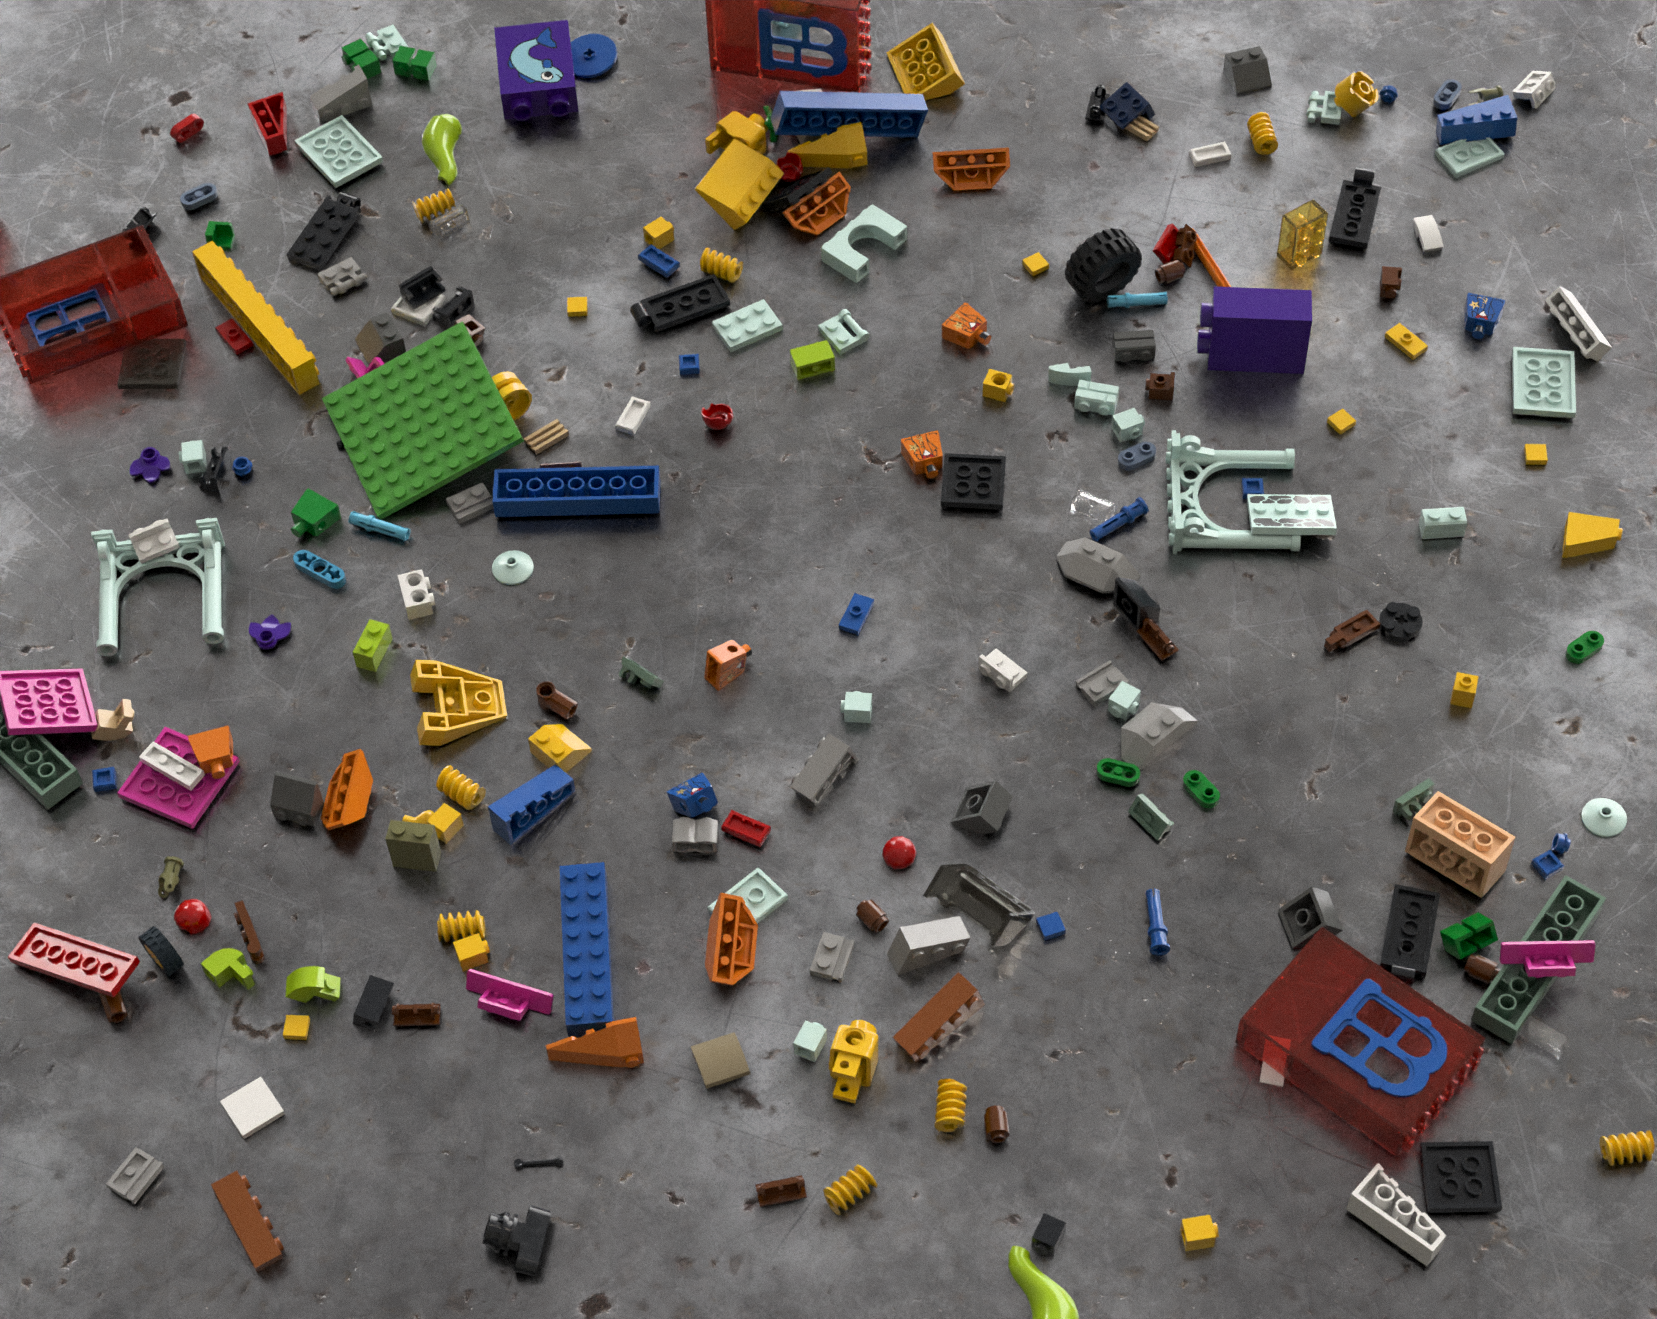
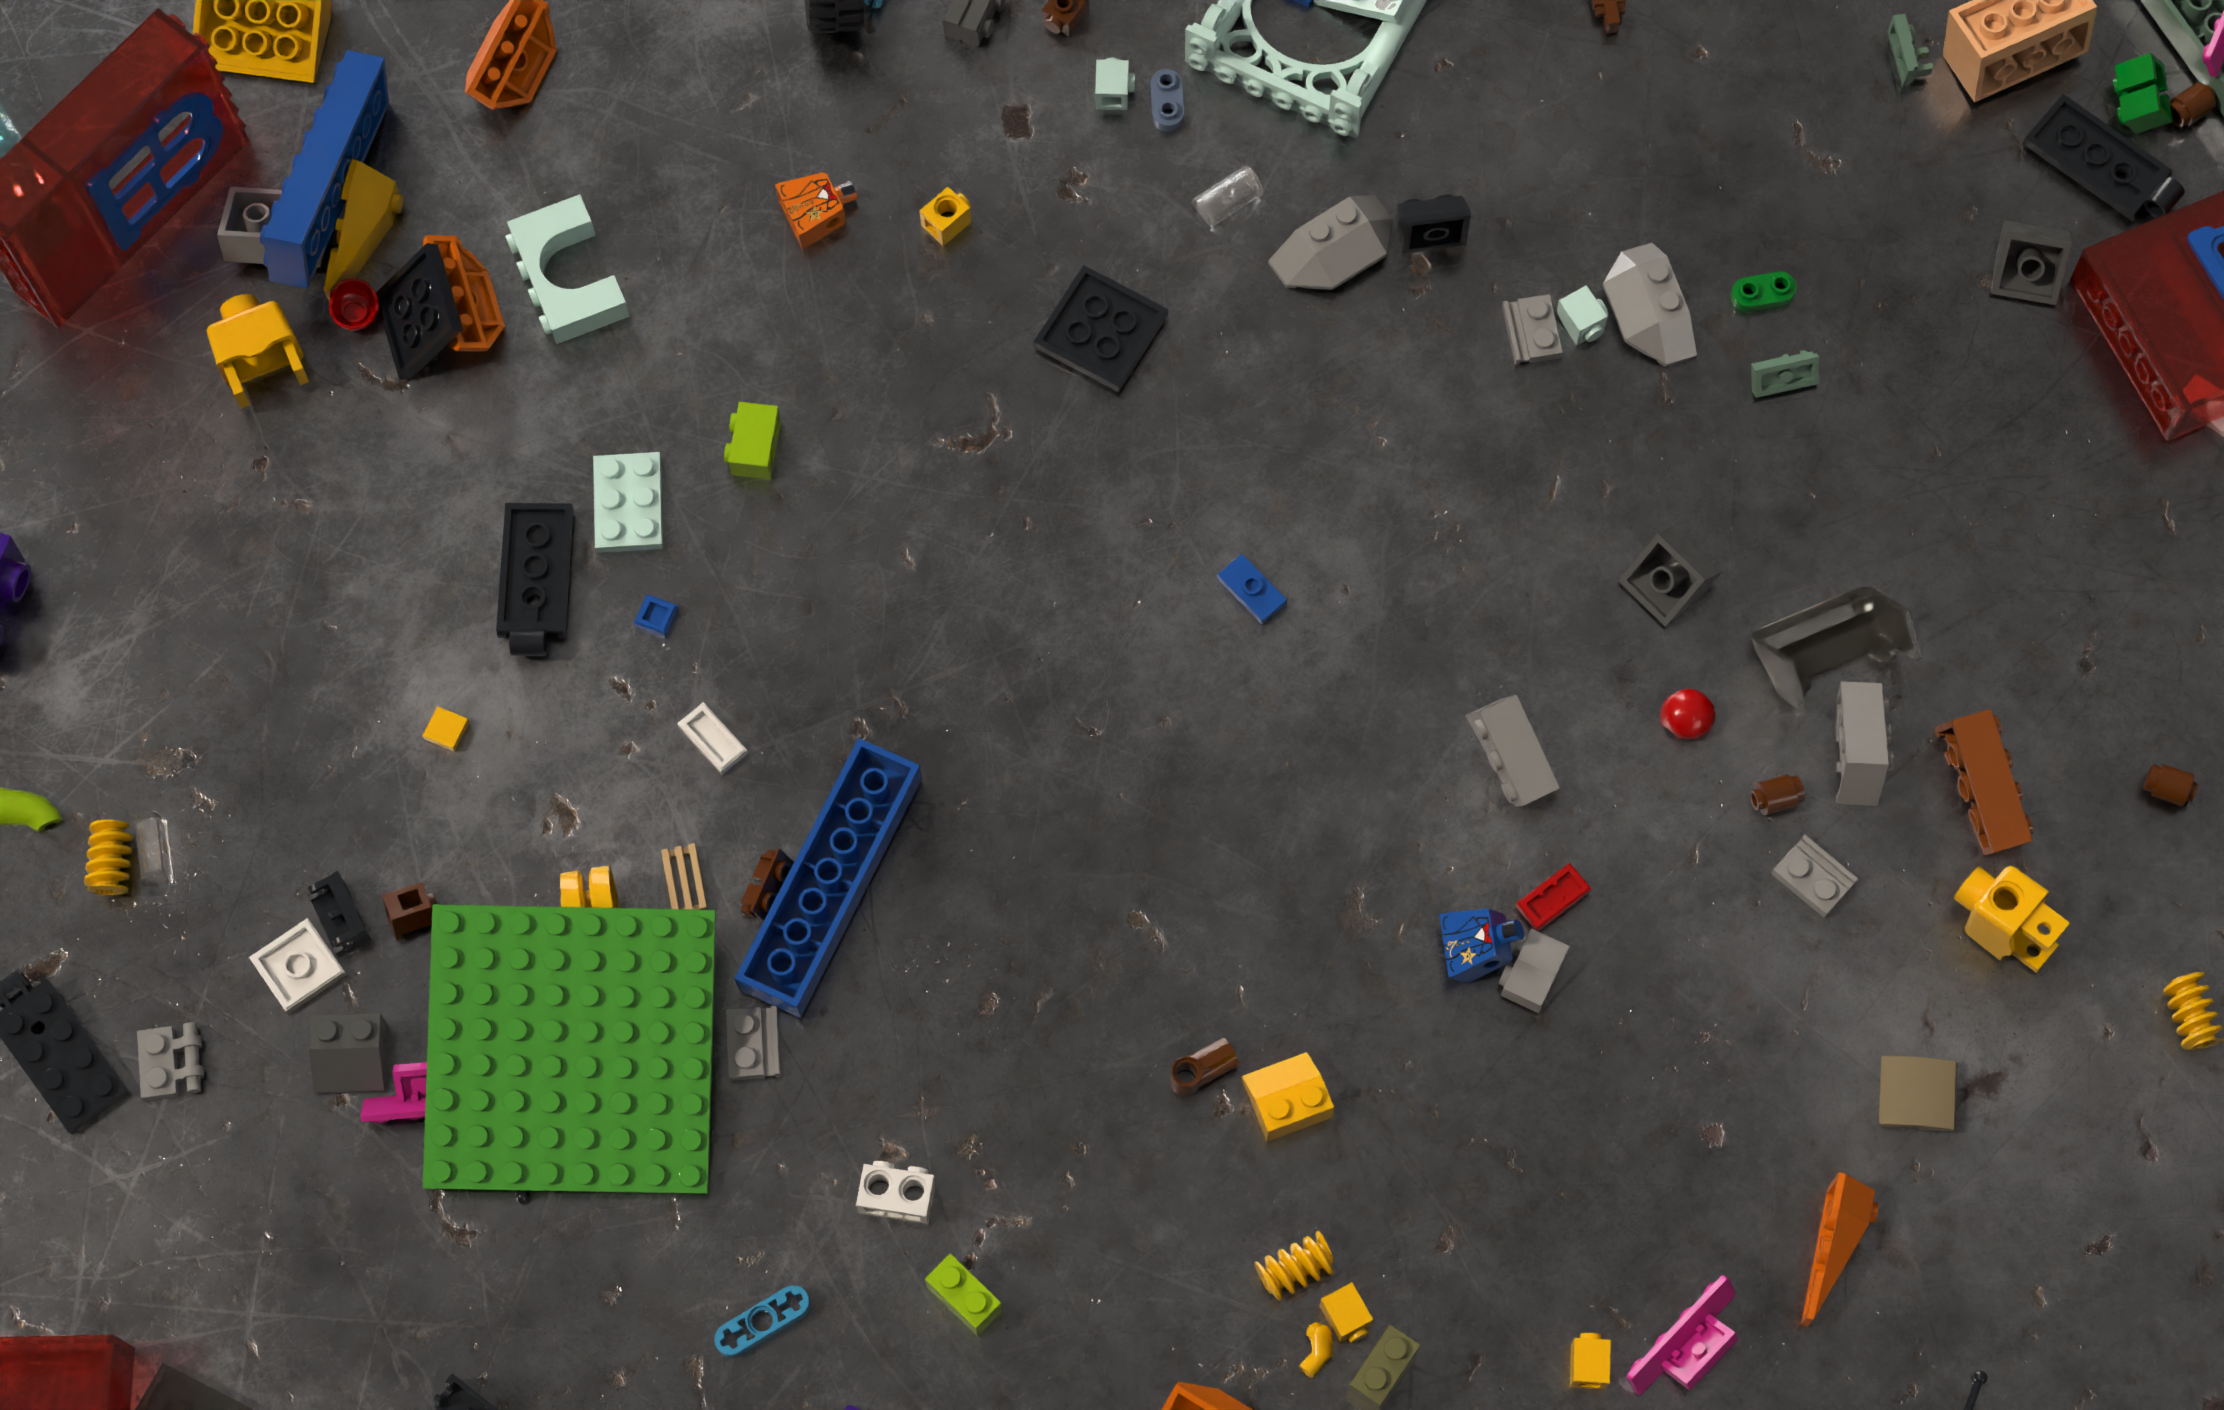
camera: 65 degrees left, 15 degrees up
yellow brick [192,241,320,395] -> none
red plate [215,318,253,355] -> none
blue plate [232,457,252,476] -> none
green torso [291,488,341,537] -> none
medium azure pin [348,511,411,541] -> none
black hinge [399,266,446,310] -> none
yellow wedge [410,660,507,746] -> none
yellow piece [437,910,485,942] -> none
blue wedge [488,764,575,845] -> none
light aqua dish [492,550,534,585] -> none
blue brick [560,862,614,1038] -> none
sand green plate [618,656,664,688] -> none
blue plate [638,244,680,278] -> none
yellow brick [643,217,674,249] -> none
yellow slope [694,139,784,230] -> none
yellow piece [700,247,743,283] -> none
red hair [701,403,733,430] -> none
orange torso [704,640,752,691] -> none
orange wedge [705,893,758,986] -> none
light aqua tile [708,868,788,924] -> none
reddish brown hinge [755,1175,807,1207] -> none
green plate [763,105,778,143] -> none
light aqua brick [793,1020,827,1062] -> none
light aqua plate [818,309,870,355] -> none
light aqua brick [840,691,872,723] -> none
orange torso [901,430,943,479] -> none
yellow piece [934,1078,967,1132] -> none
white bracket [978,649,1028,693] -> none
yellow tile [1022,252,1049,276] -> none
blue tile [1036,912,1066,941] -> none
light aqua slope [1048,363,1091,386] -> none
light aqua brick [1074,380,1119,415] -> none
blue pin [1089,497,1149,542] -> none
green plate [1096,758,1140,787] -> none
reddish brown hinge [1136,618,1179,661] -> none
blue pin [1145,889,1170,956] -> none

